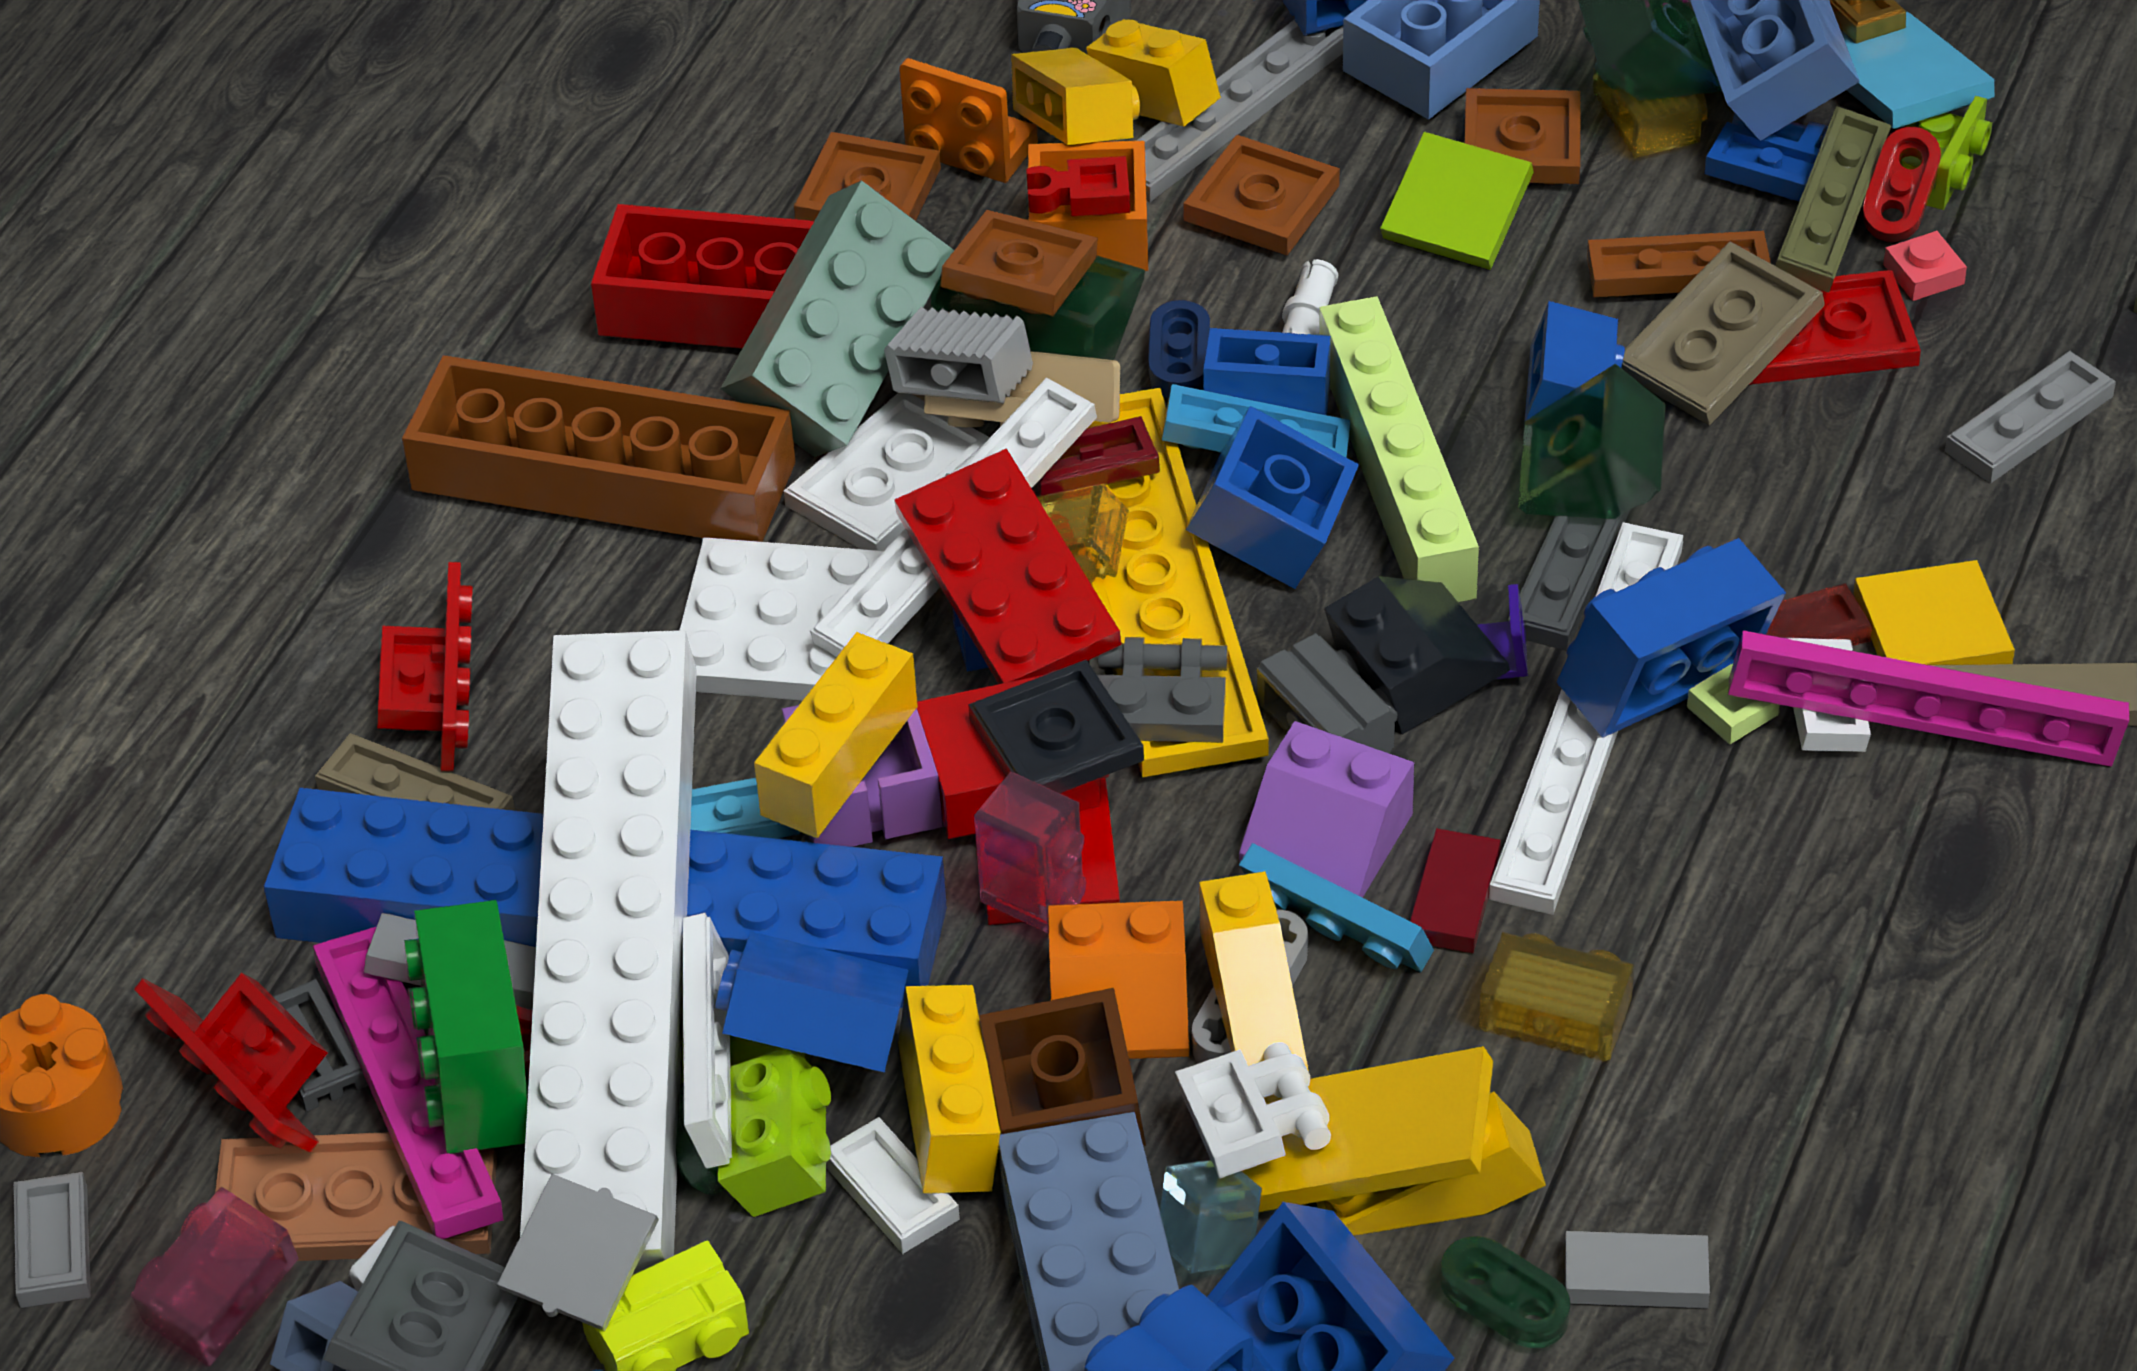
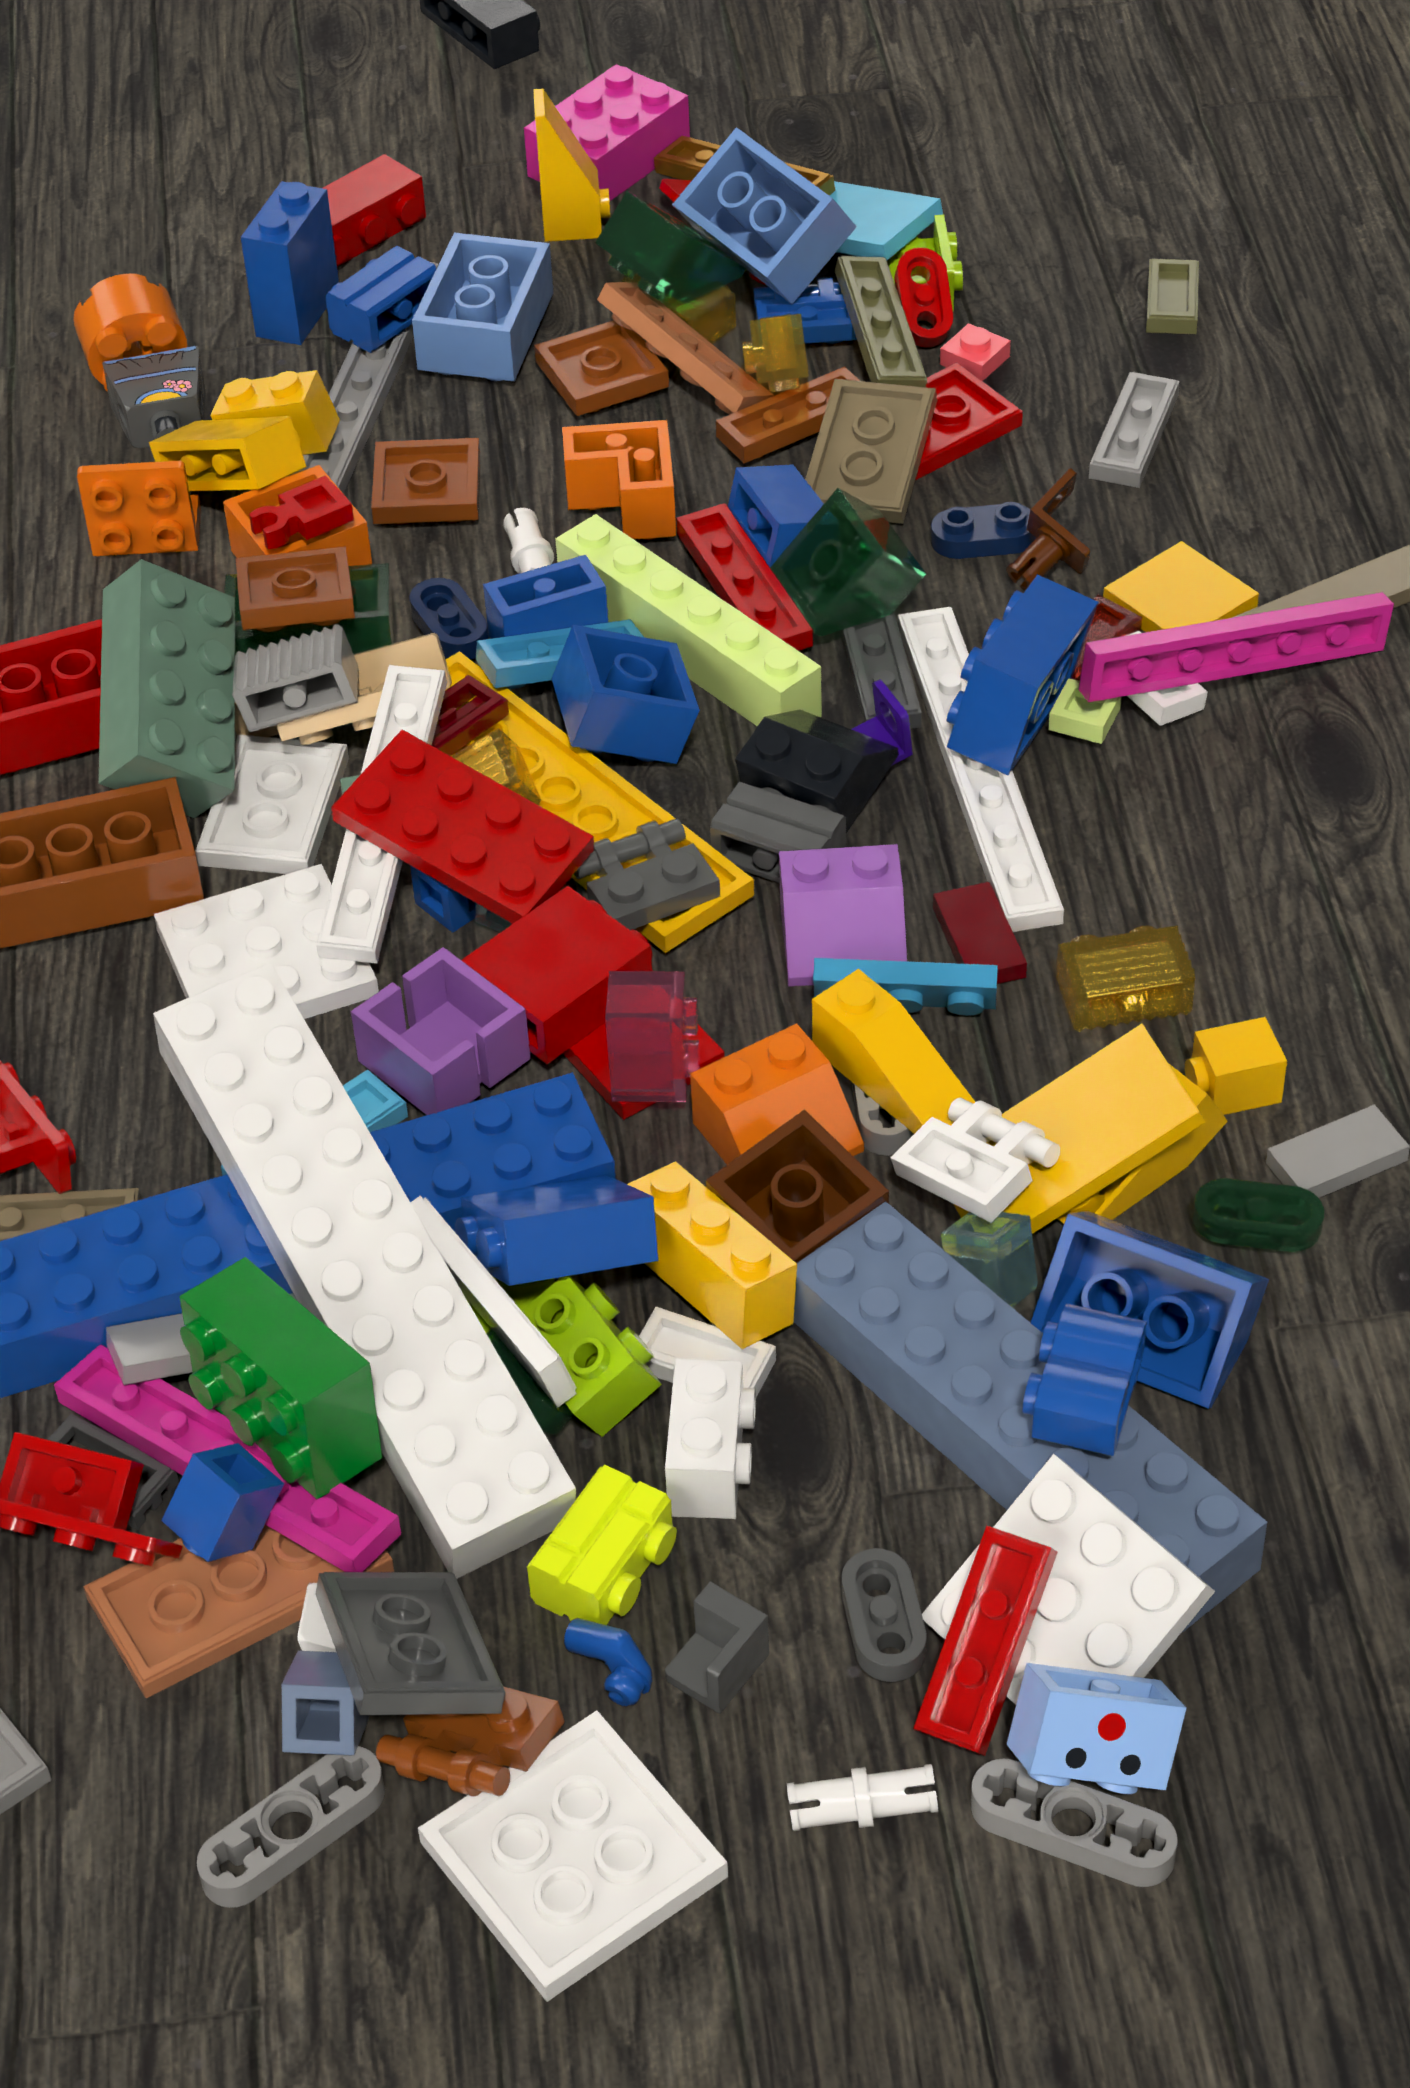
camera: 30 degrees left, 0 degrees up
clear pink brick [131,1186,299,1367] -> none
light grey piece [497,1174,659,1331] -> none
yellow brick [754,632,918,838] -> none
dark orange plate [794,132,941,221] -> none
black tile [968,660,1144,807] -> none
lime tile [1380,132,1534,270] -> none
none -> blue brick [161,1443,285,1562]
none -> orange brick [562,420,676,540]
none -> nougat plate [597,282,774,414]
none -> white brick [665,1358,756,1519]
none -> red plate [676,503,813,651]
none -> clear yellow brick [742,313,809,392]
none -> dark blue plate [931,502,1036,559]
none -> reddish brown bracket [1006,468,1090,591]
none -> yellow brick [1185,1017,1287,1115]

